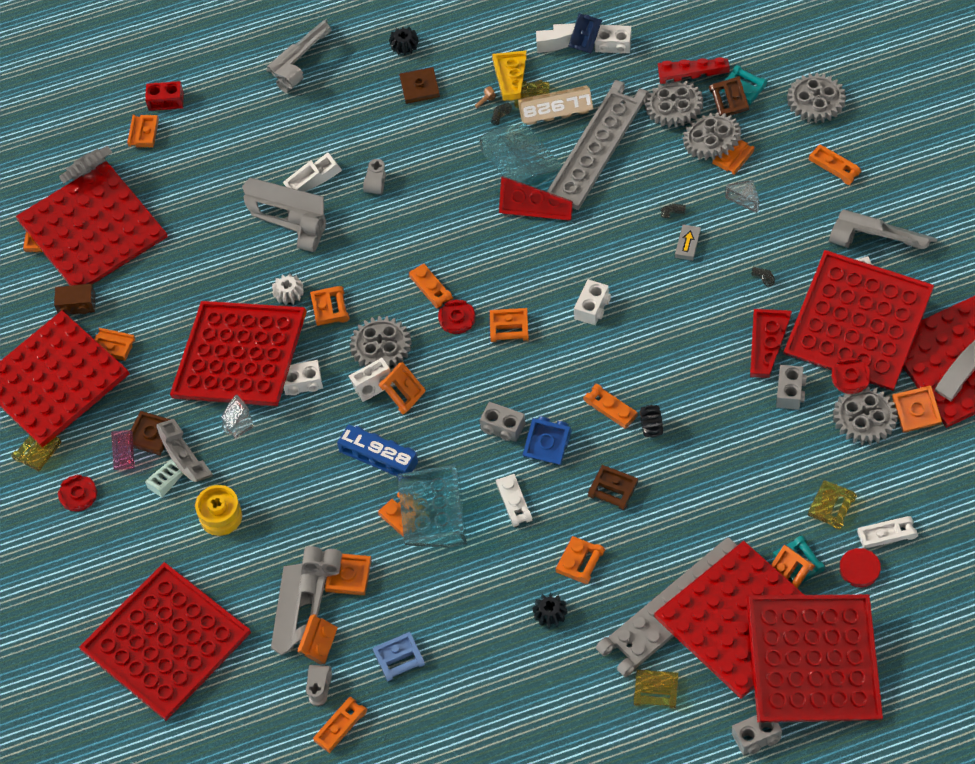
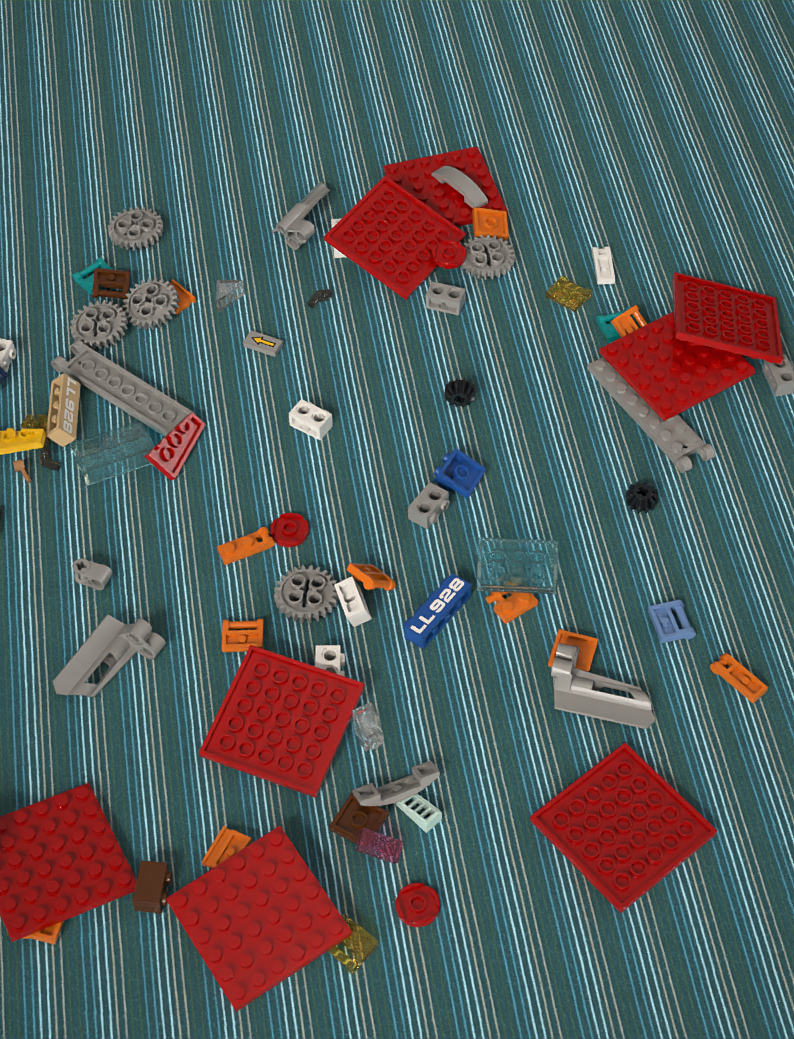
camera: 85 degrees left, 5 degrees down
yellow wheel [195,485,243,536] -> none
white gear [272,274,304,305] -> none
white slope [283,153,342,192] -> none
orange plate [297,614,338,665] -> none
light grey piece [306,665,332,706] -> none
orange plate [490,308,529,342] -> none
white plate [496,474,532,527] -> none
orange plate [556,536,605,584] -> none
orange plate [583,384,638,429] -> none
reddish brown plate [588,465,638,511] -> none
clear yellow plate [634,670,678,709] -> none
red wing [658,57,730,84] -> none
clear smoke arm [660,203,686,219] -> none
red wing [750,309,792,378] -> none
orange plate [809,144,861,185] -> none
red tile [840,548,881,587] -> none

